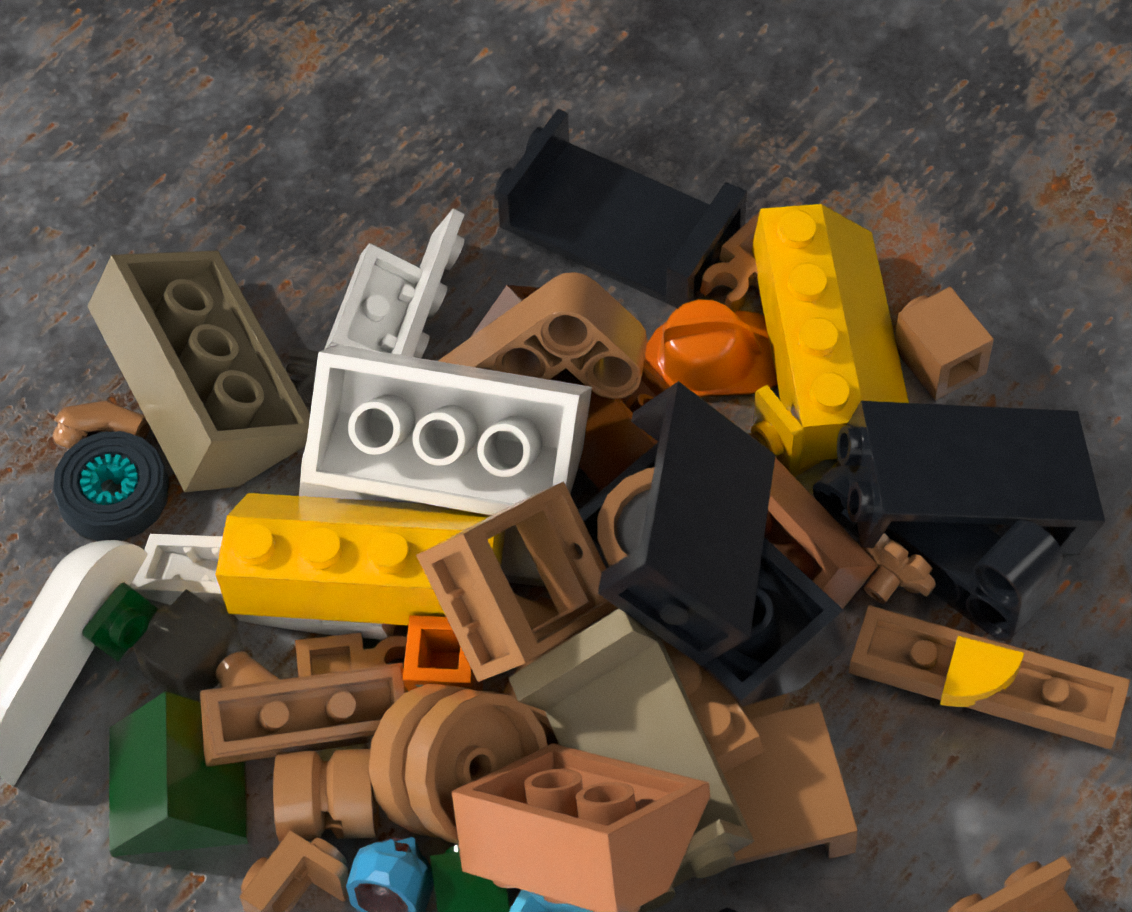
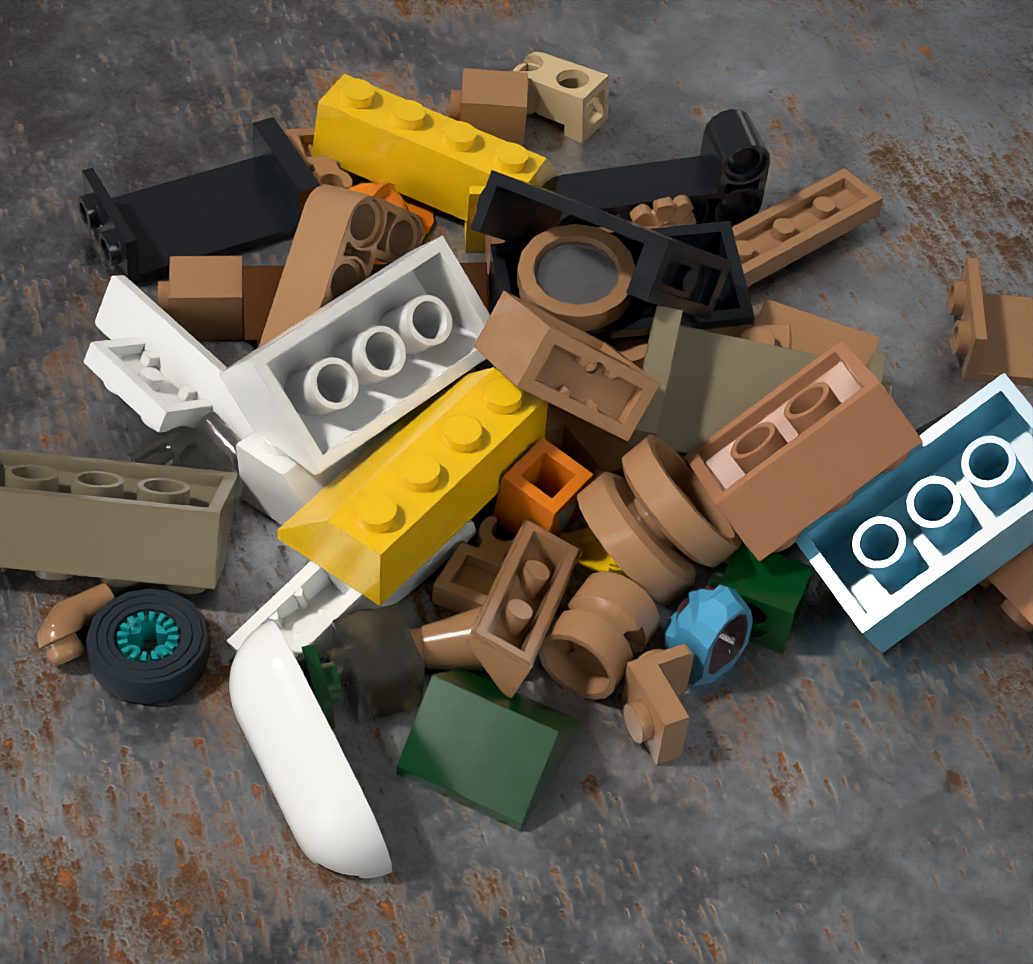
camera: 65 degrees left, 10 degrees down
black panel [836,401,1106,554] -> none
yellow tile [940,636,1024,707] -> none
none -> medium nougat brick [158,256,244,341]
none -> tan leg [511,52,609,144]

